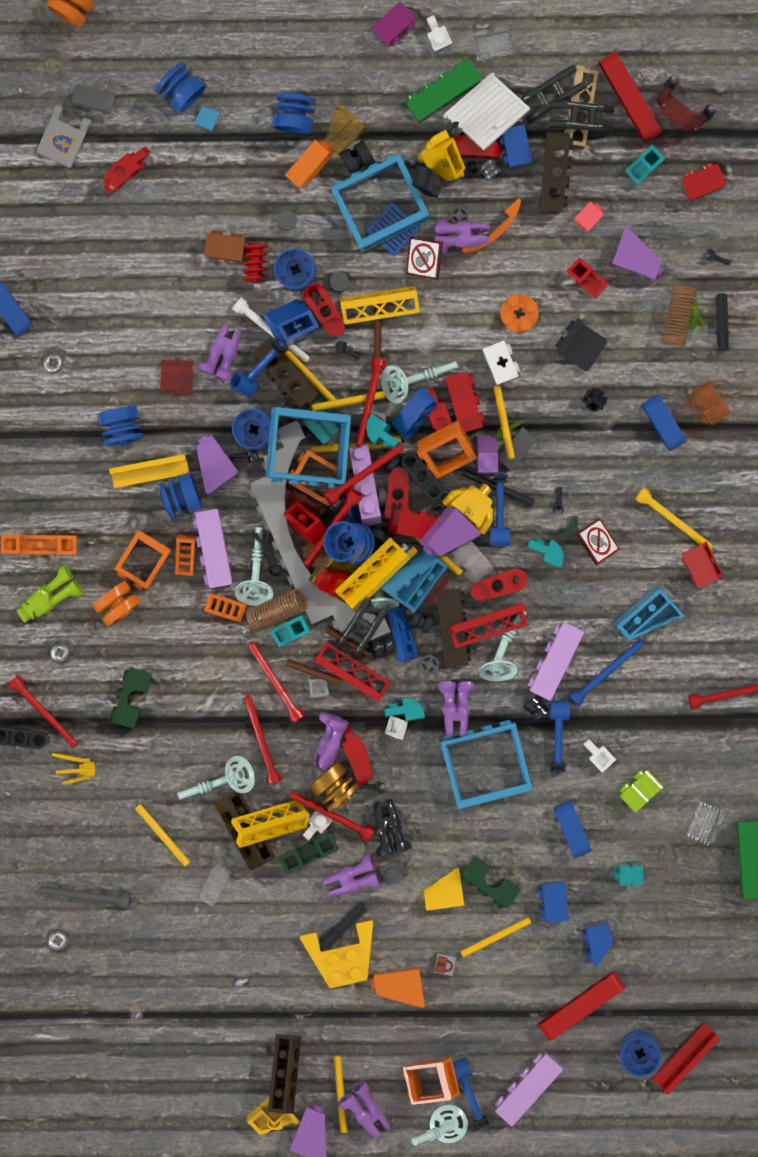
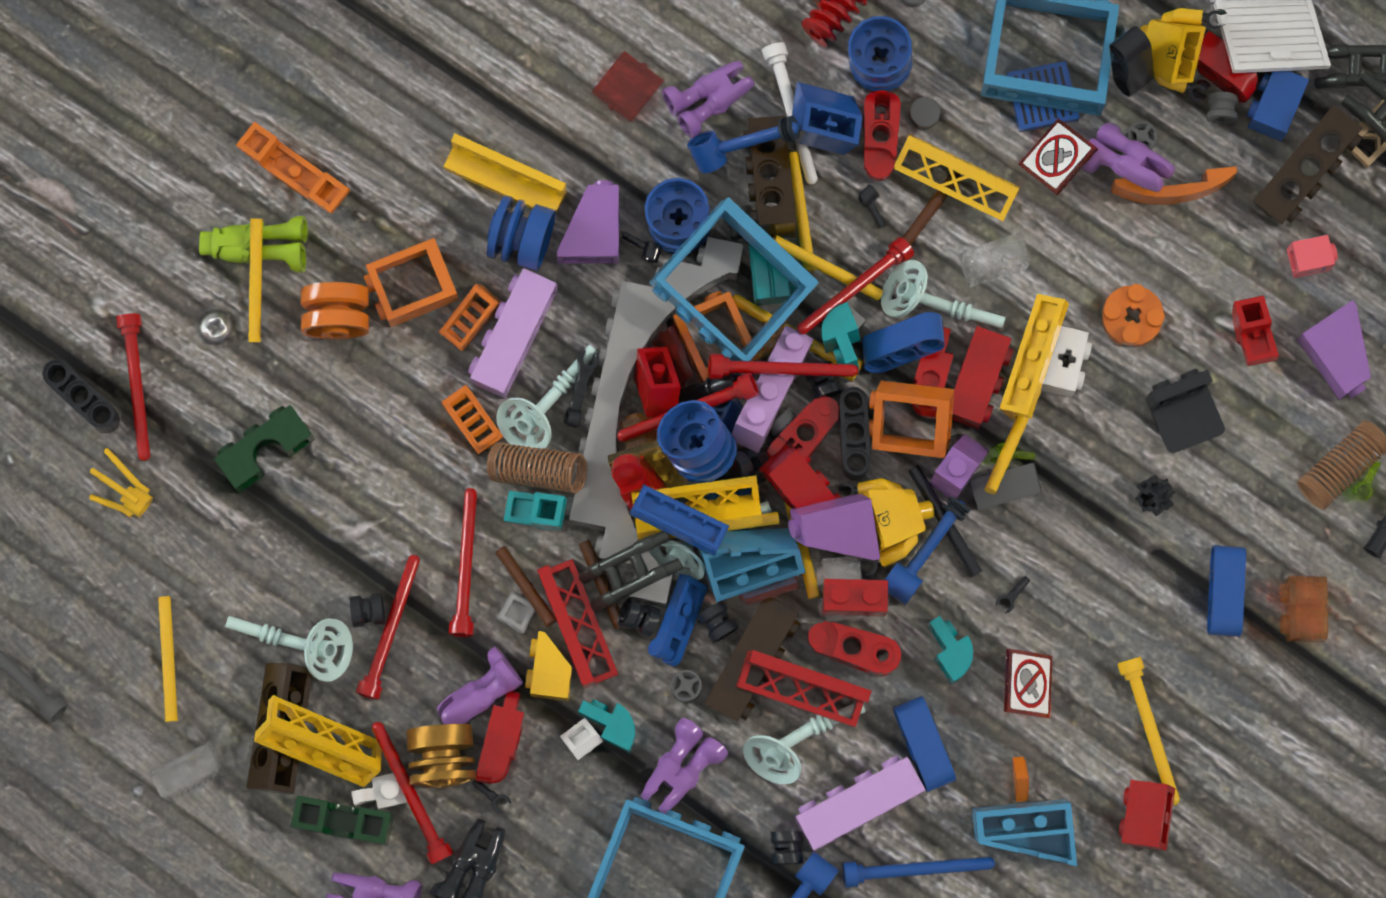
camera: 35 degrees right, 10 degrees down
blue wheel [97,405,144,447] -> none
clear green slope [561,516,578,535] -> none
none -> yellow bar [248,218,263,342]
none -> black wheel [350,593,385,628]
none -> yellow slope [525,631,573,701]
none -> blue plate [629,485,729,556]
none -> red brick [822,578,888,617]
none -> blue beam [893,696,956,792]
none -> yellow fence [999,294,1069,421]
none -> orange tile [1012,756,1029,802]

